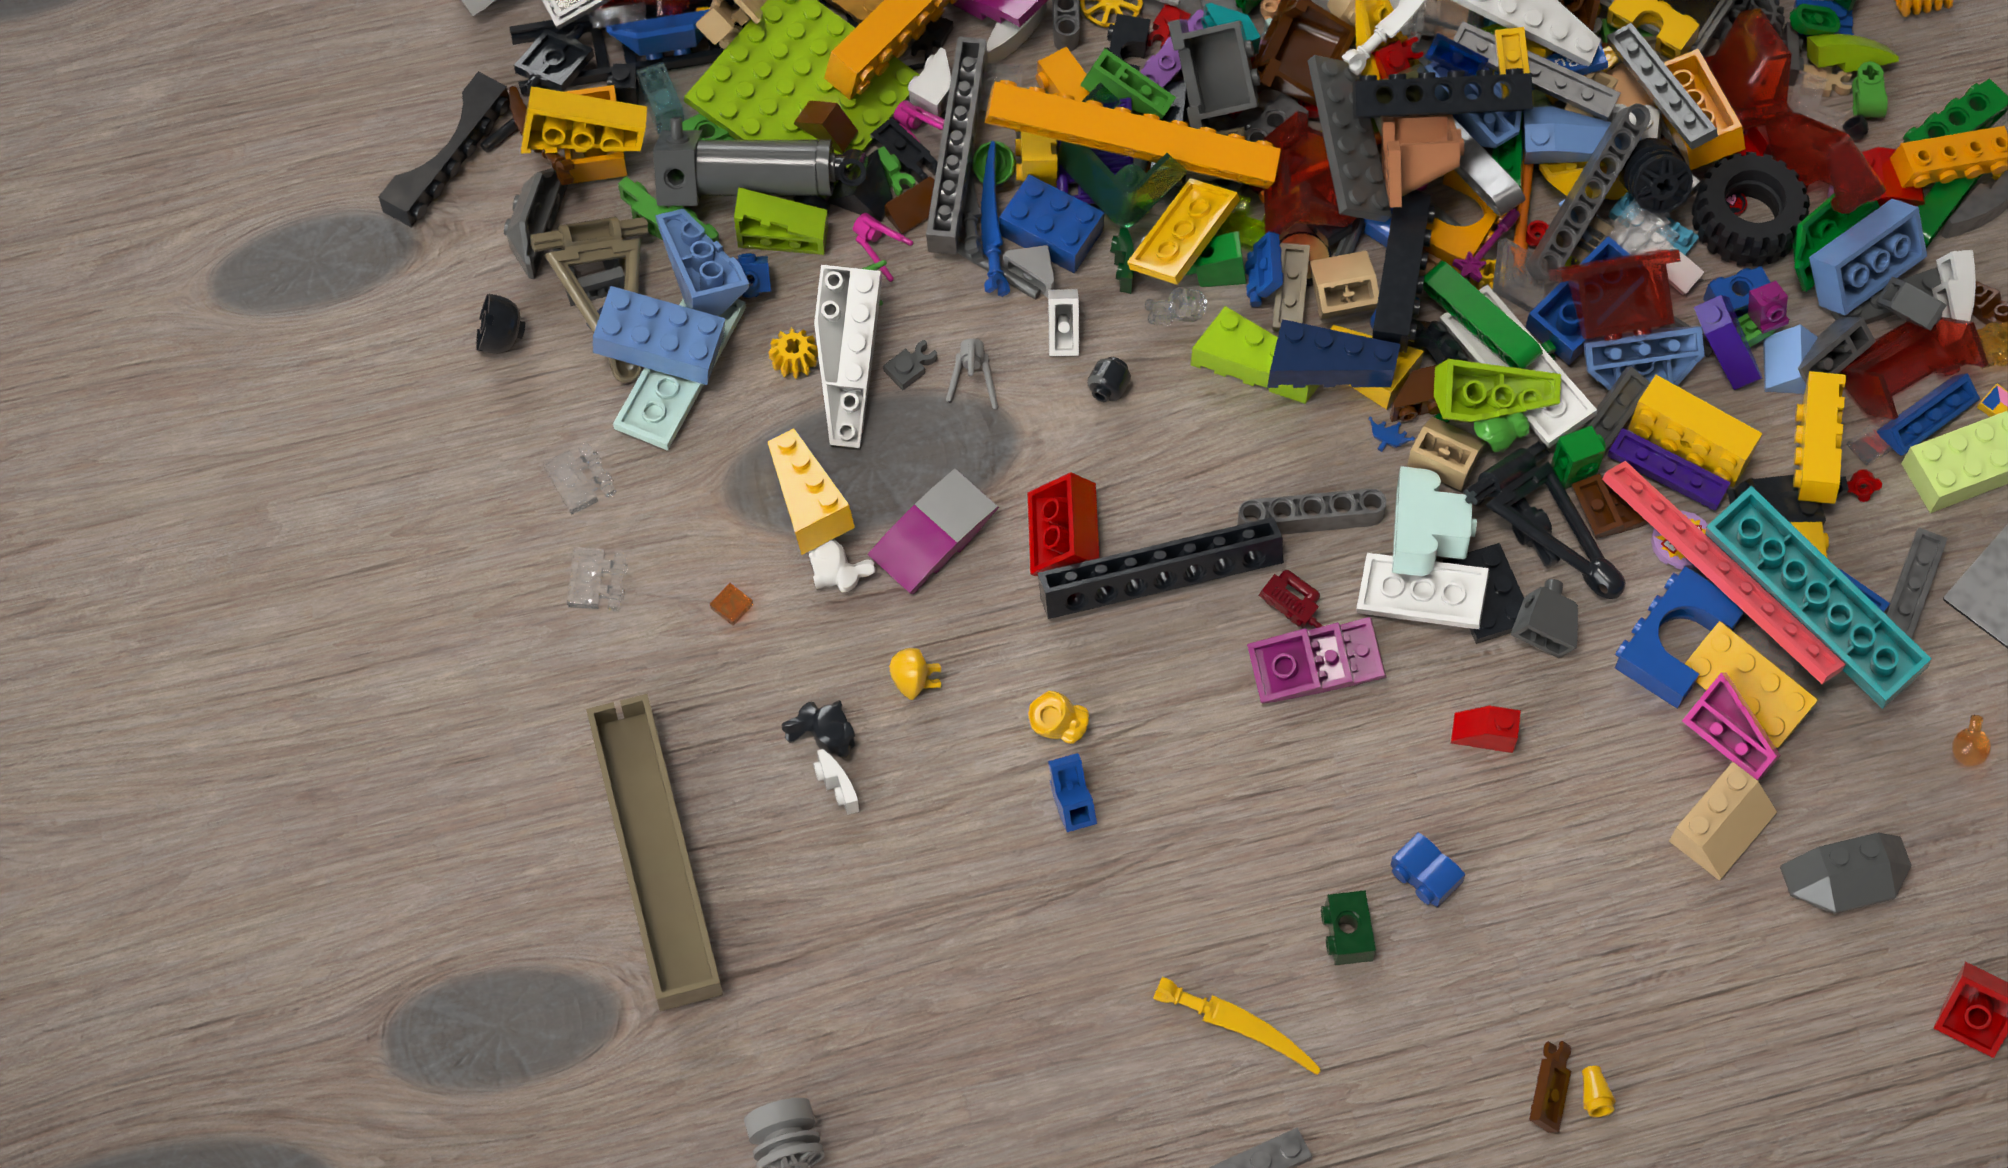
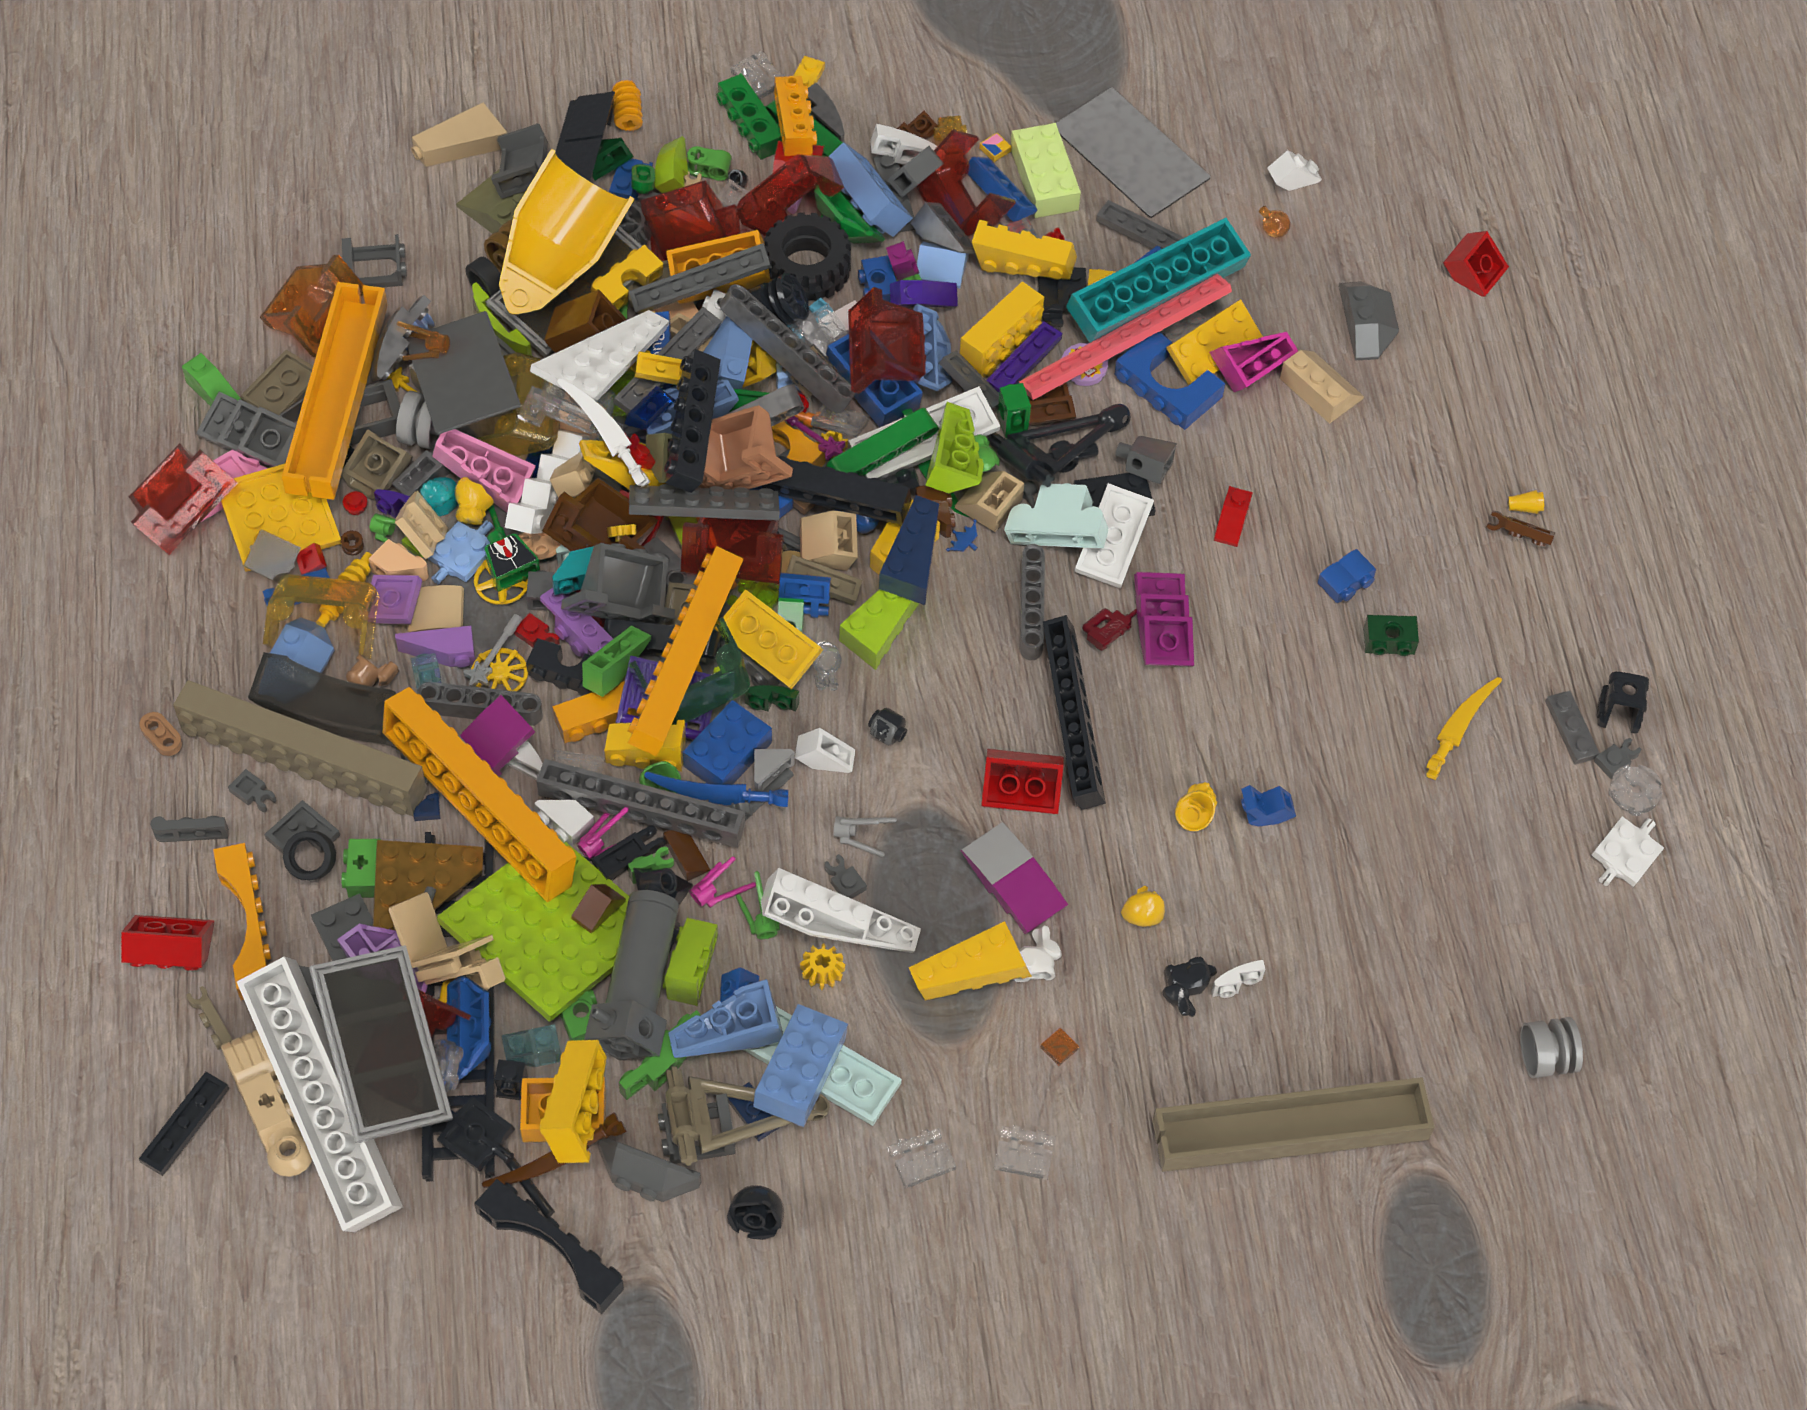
camera: 85 degrees left, 5 degrees down
none -> yellow plate [607,524,637,542]

